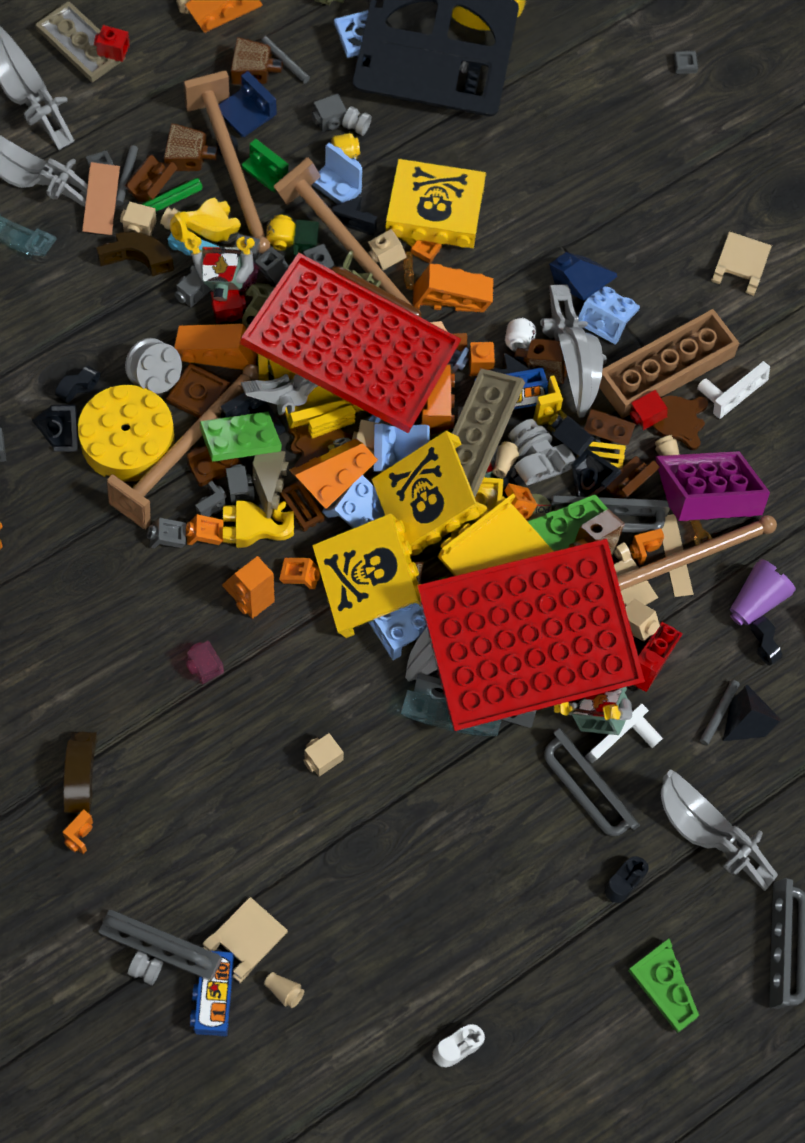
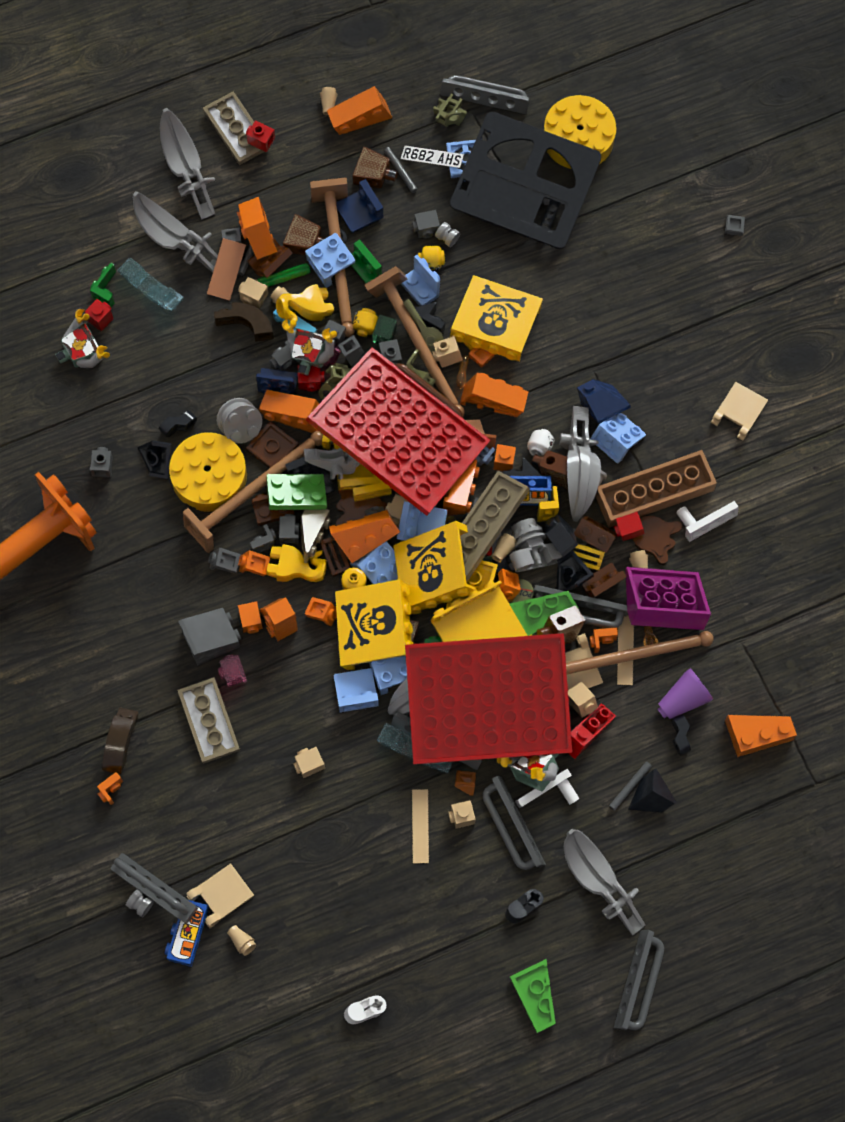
camera: 15 degrees right, 5 degrees up
none -> piece [177,677,240,764]
none -> dark grey slope [178,608,241,666]
none -> orange wedge [237,197,277,260]
none -> orange brick [238,601,263,634]
none -> dark blue bracket [256,368,298,395]
none -> light blue bracket [305,233,355,288]
none -> light blue bracket [334,668,378,712]
none -> yellow head [341,567,367,590]
none -> white sticker [401,146,464,168]
none -> olive piece [403,299,443,353]
none -> tan sticker [412,789,429,863]
none -> tan brick [448,800,476,829]
none -> dark orange slope [455,770,476,796]

